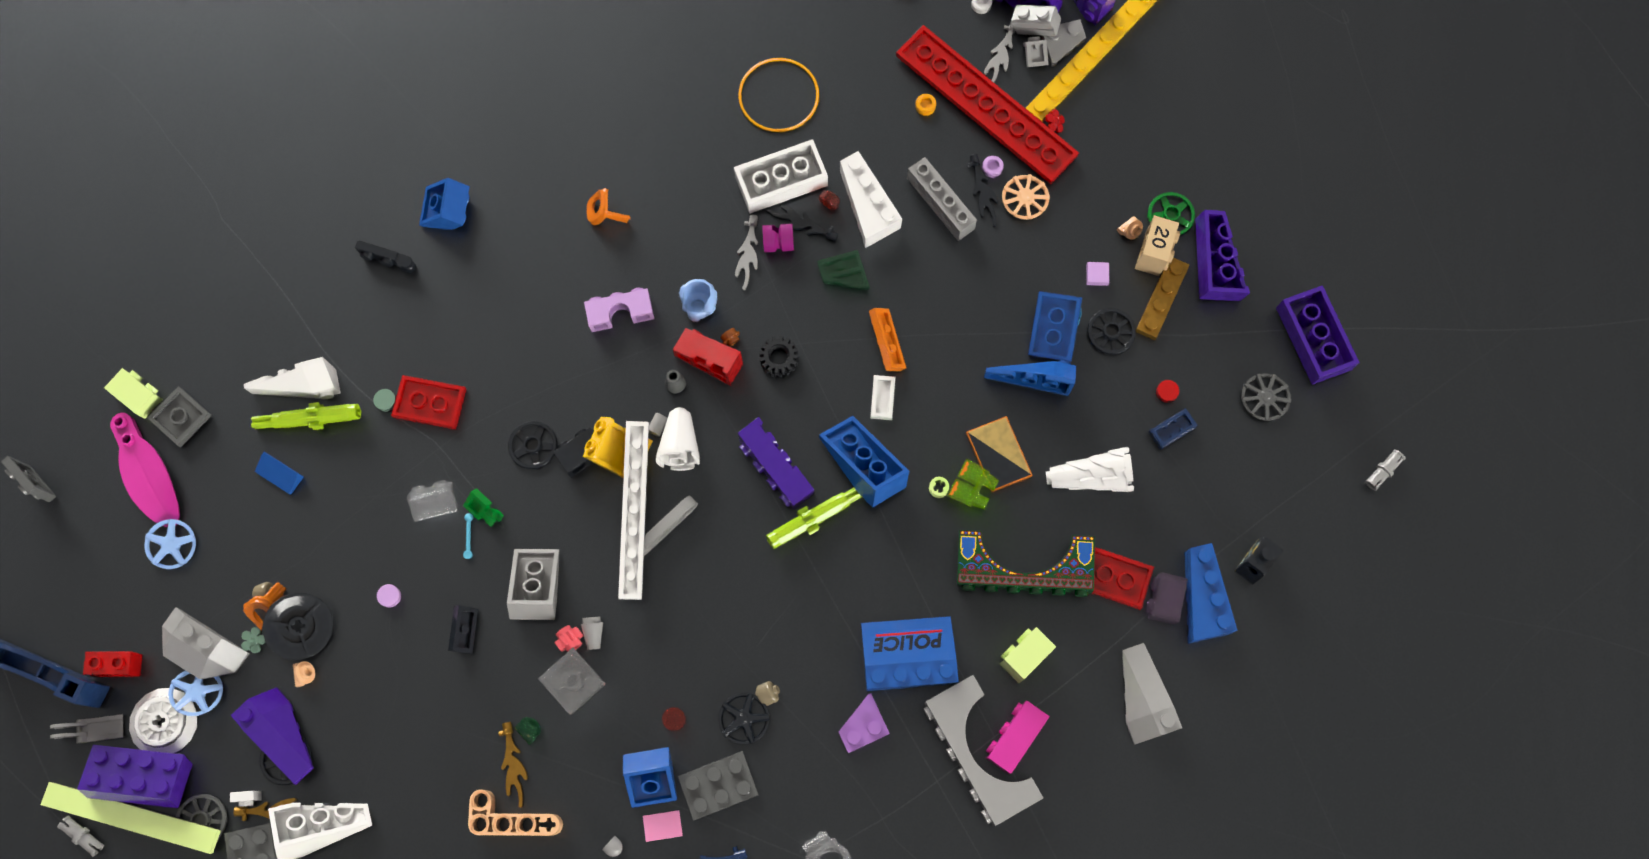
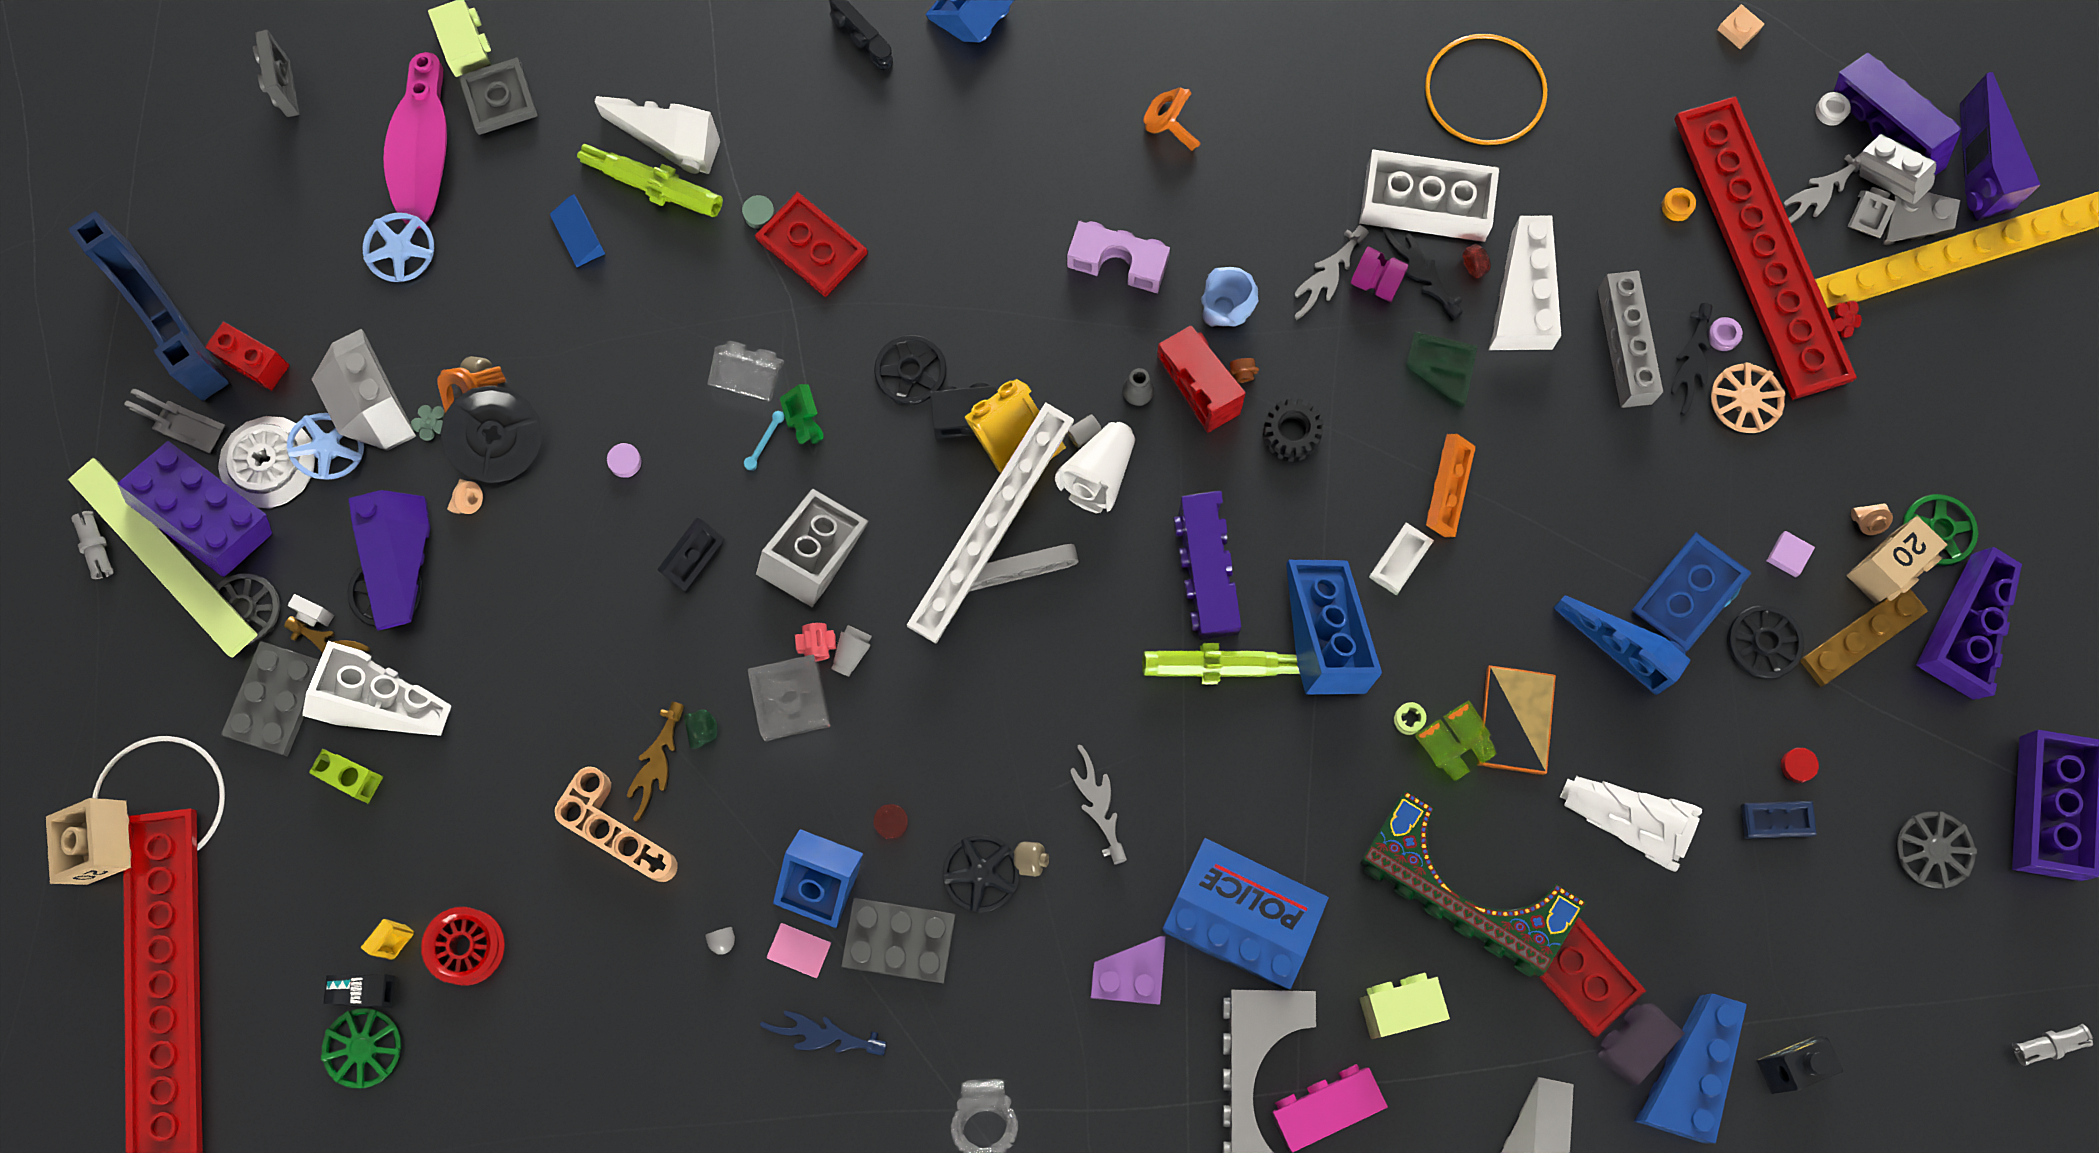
camera: 30 degrees right, 0 degrees up
none -> light grey piece [1071,745,1127,864]

